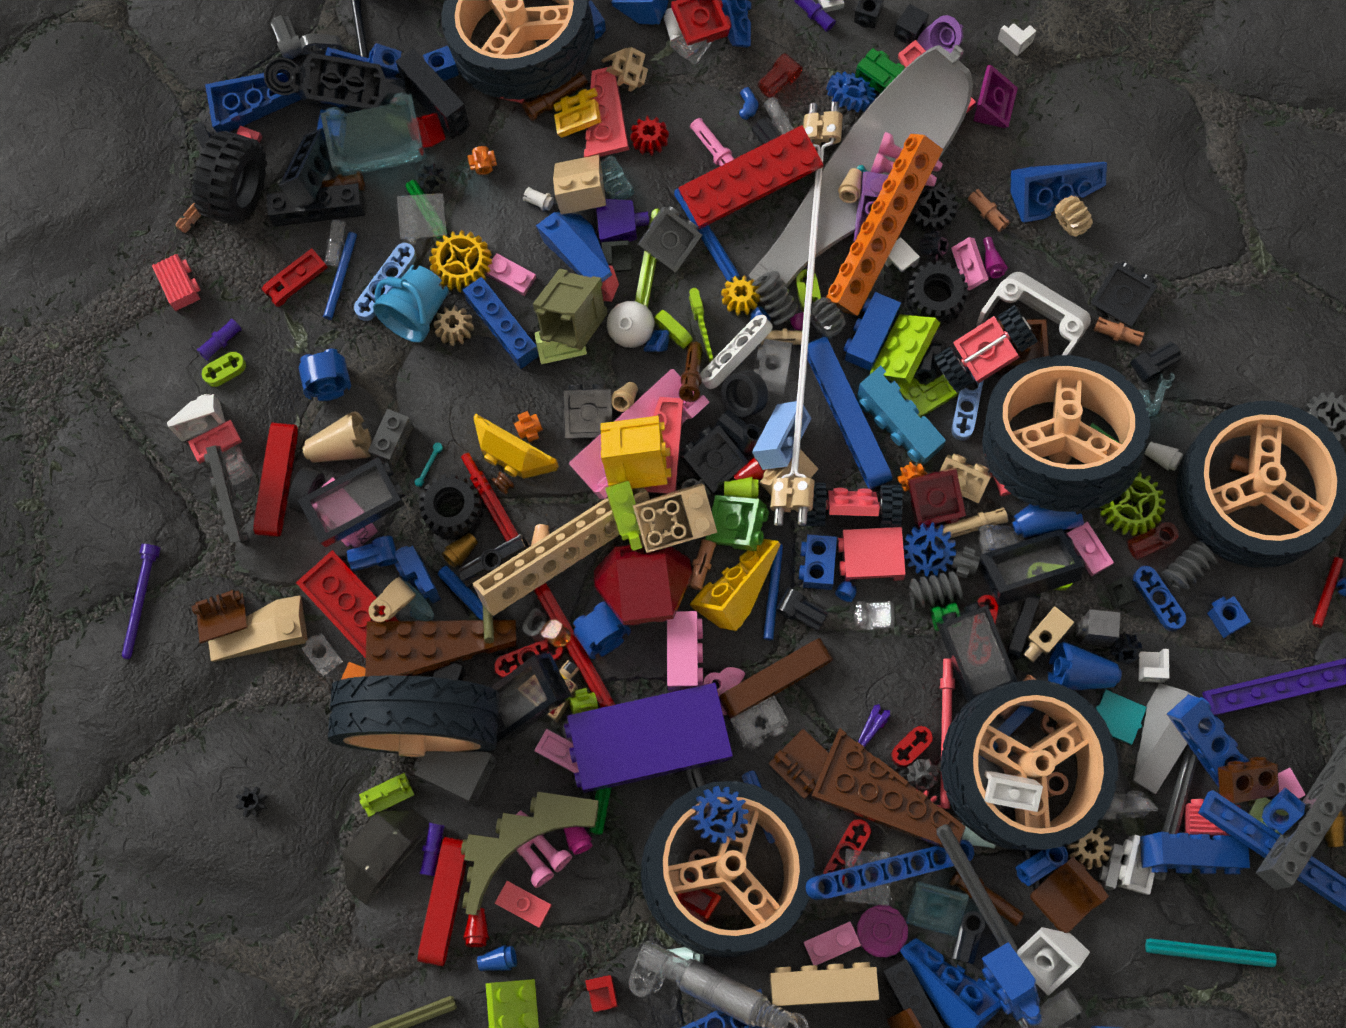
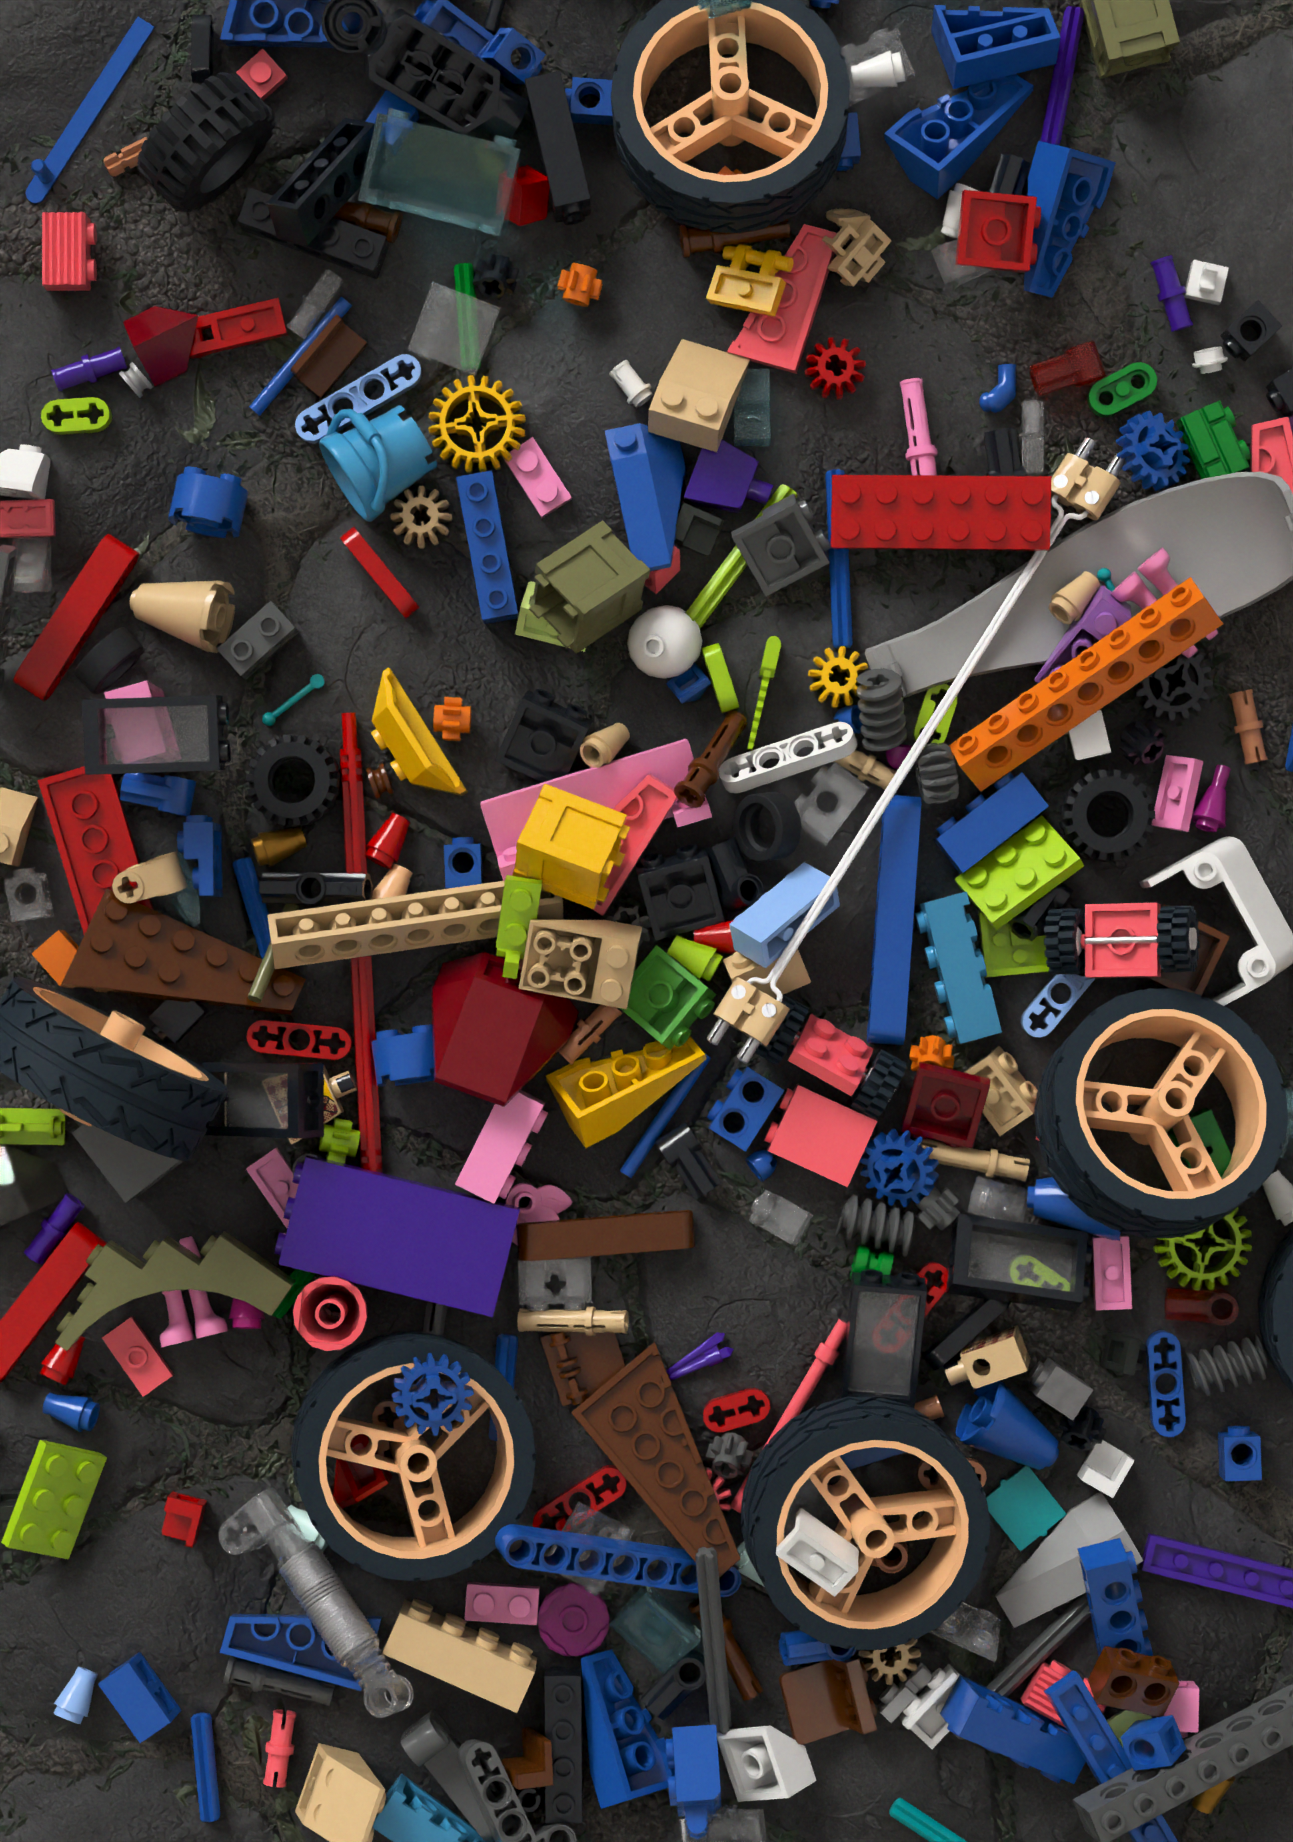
camera: 20 degrees right, 15 degrees up
leg [523,608,571,647] -> none
none -> blue piece [25,17,155,204]
none -> light grey bush [119,362,153,398]
none -> dark red slope [123,306,198,387]
none -> reddish brown panel [290,314,368,400]
none -> coral cone [293,1276,368,1351]
none -> red beam [340,526,420,619]
none -> red cone [365,813,410,869]
none -> blue brick [444,837,483,889]
none -> tan pin [517,1307,629,1336]
none -> green plate [1087,362,1157,417]
none -> white plate [1192,346,1228,374]

